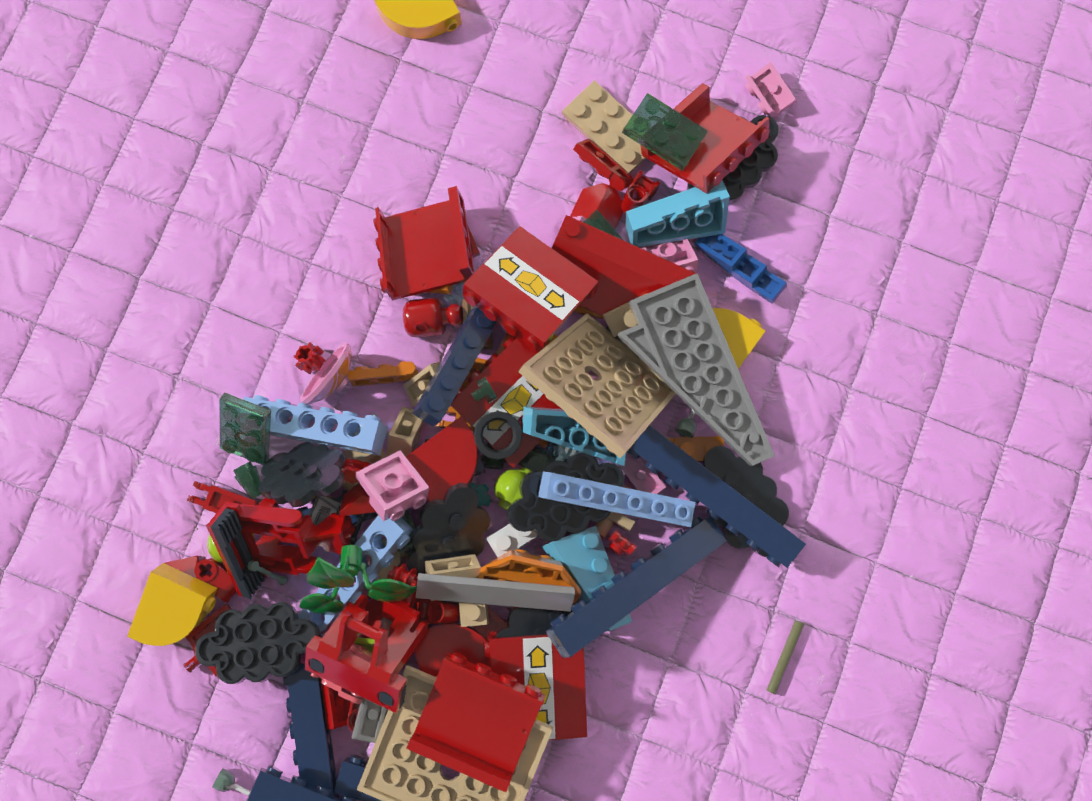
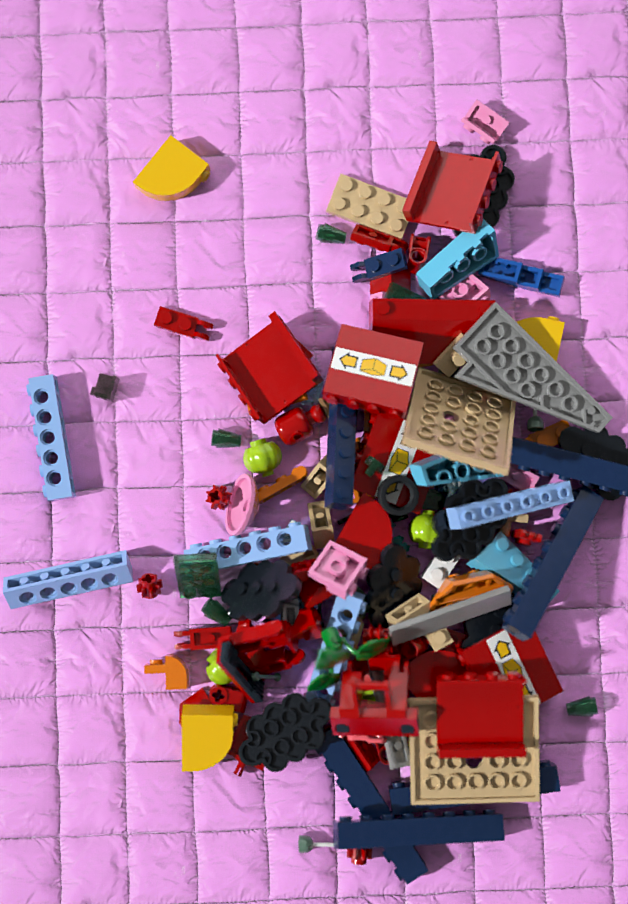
camera: 25 degrees left, 5 degrees up
clear green plate [622,93,708,171] -> none
none -> light blue brick [3,550,133,609]
none -> light blue brick [26,374,76,501]
none -> clear smoke panel [90,373,120,402]
none -> red gear [136,573,163,599]
none -> orange brick [144,654,189,690]
none -> red hinge [154,306,214,341]
none -> clear green cone [211,428,241,448]
none -> lime plant [243,438,282,477]
none -> clear green cone [315,223,347,244]
none -> dark blue hinge [350,248,408,283]
none -> clear green cone [566,696,598,717]

